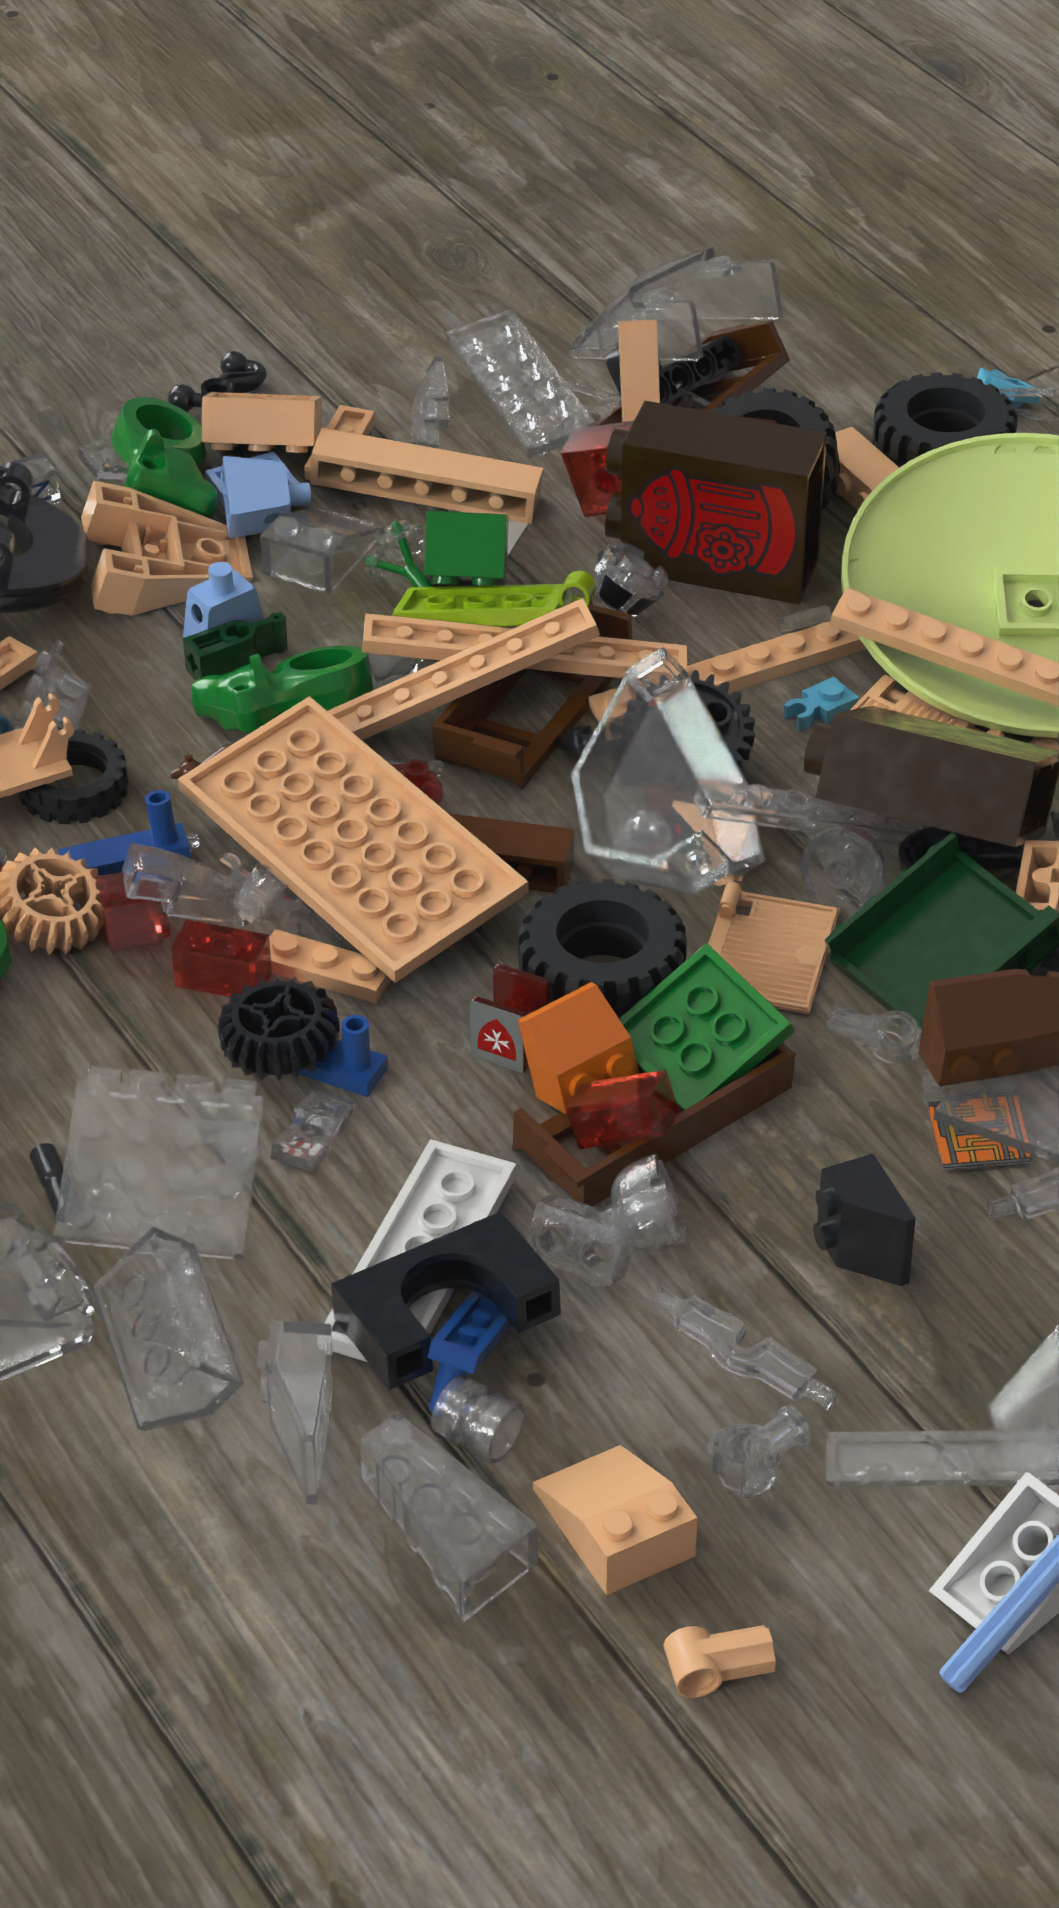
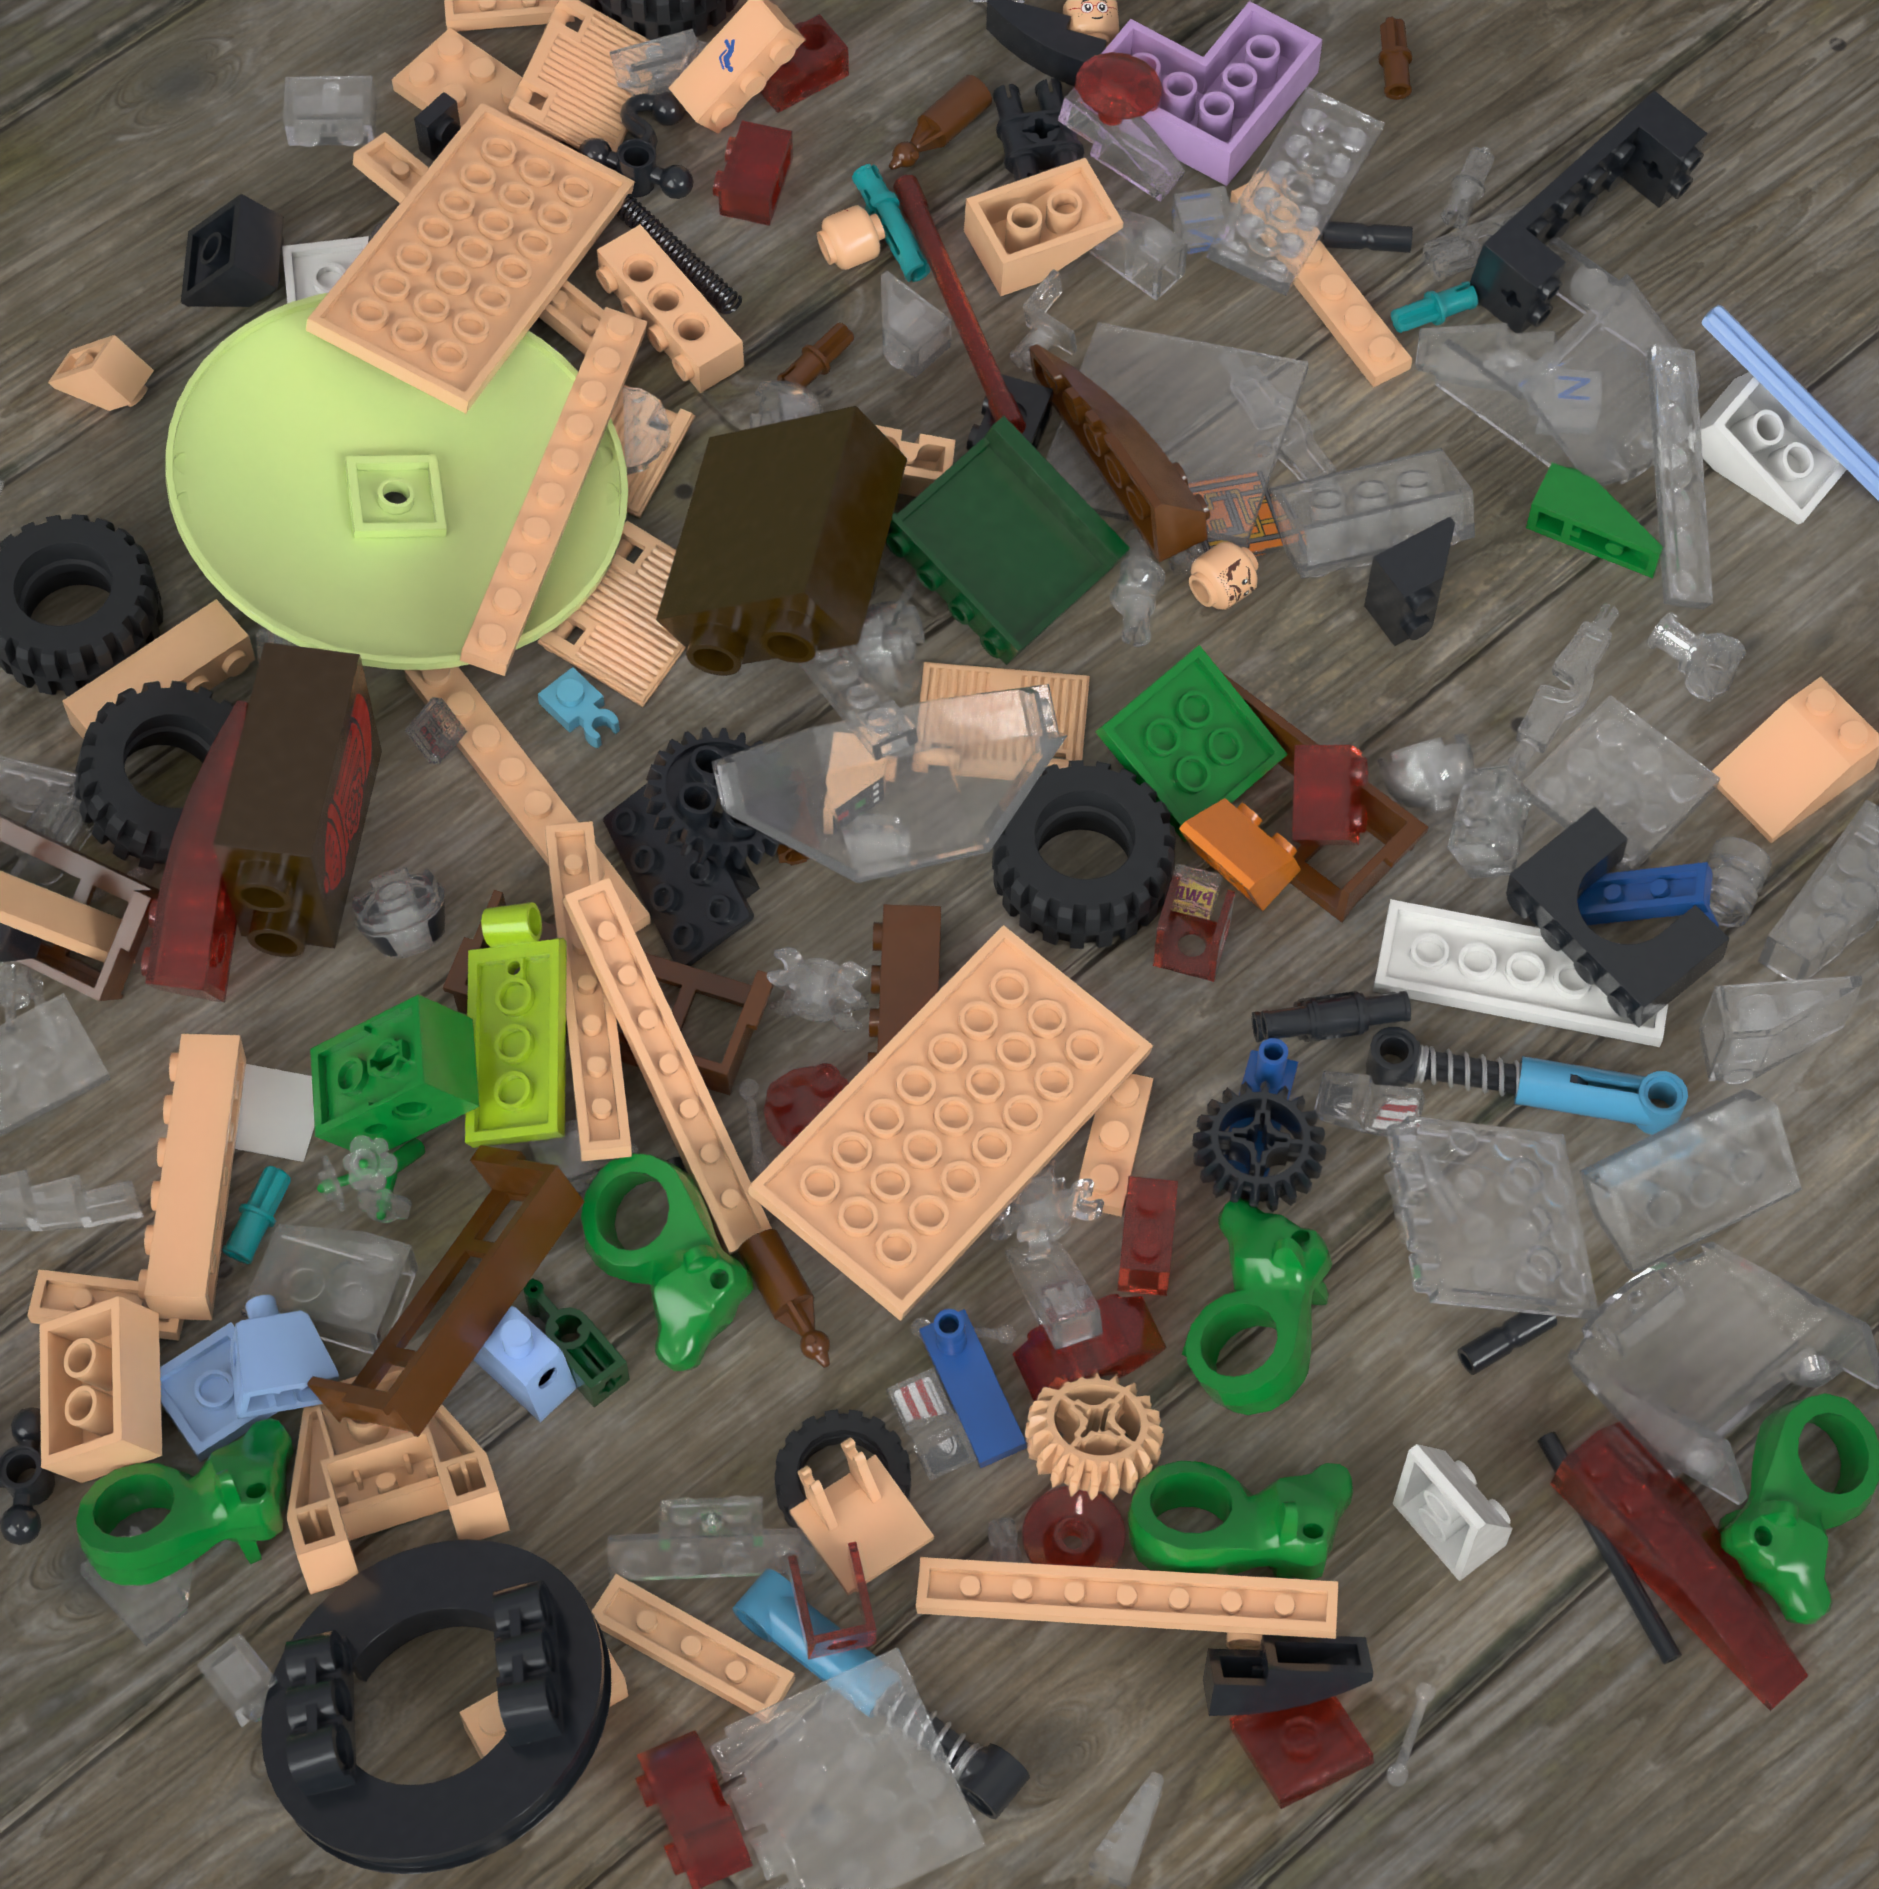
camera: 100 degrees left, 20 degrees up
none -> teal axle [222,1166,291,1264]
none -> reddish brown piece [307,1145,585,1437]
none -> clear pin [766,947,869,1032]
none -> clear slope [885,1368,977,1481]
none -> green animal [1181,1198,1332,1415]
none -> light nougat head [1189,542,1258,610]
none -> black pin [1251,991,1411,1042]
none -> clear slope [1269,448,1475,579]
none -> piece [1366,1027,1688,1136]
none -> clear plate [1519,695,1720,872]
none -> green slope [1526,462,1663,579]

